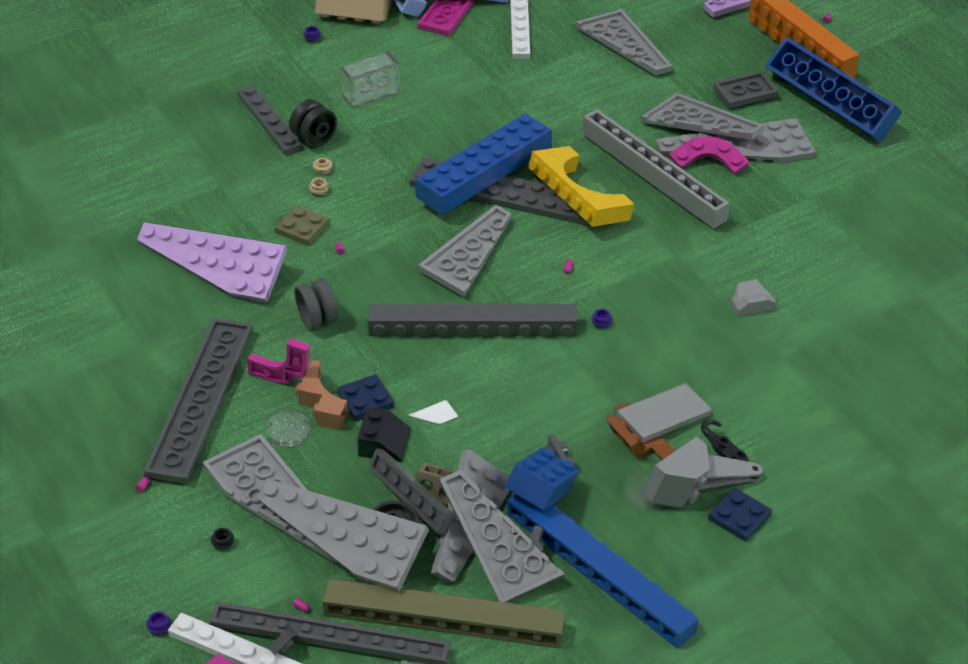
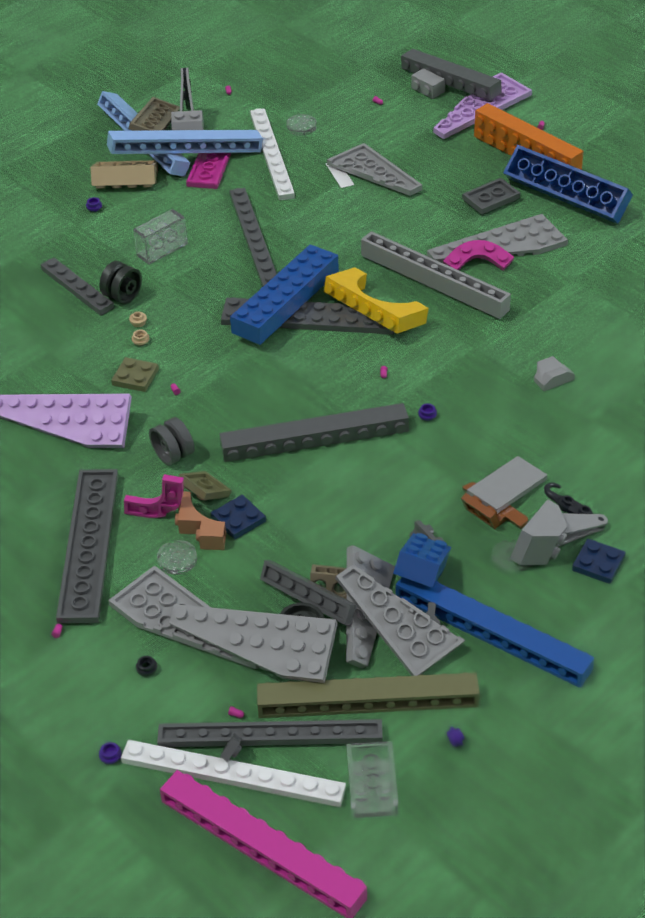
camera: 10 degrees left, 0 degrees up
black slope [357,407,410,462] -> none
white sticker [409,400,458,424] -> none
light grey wing [418,205,511,297] -> none
light grey wing [641,93,764,140] -> none
none -> olive plate [179,471,232,501]
none -> dark grey plate [229,188,277,287]
none -> white sticker [325,163,354,188]

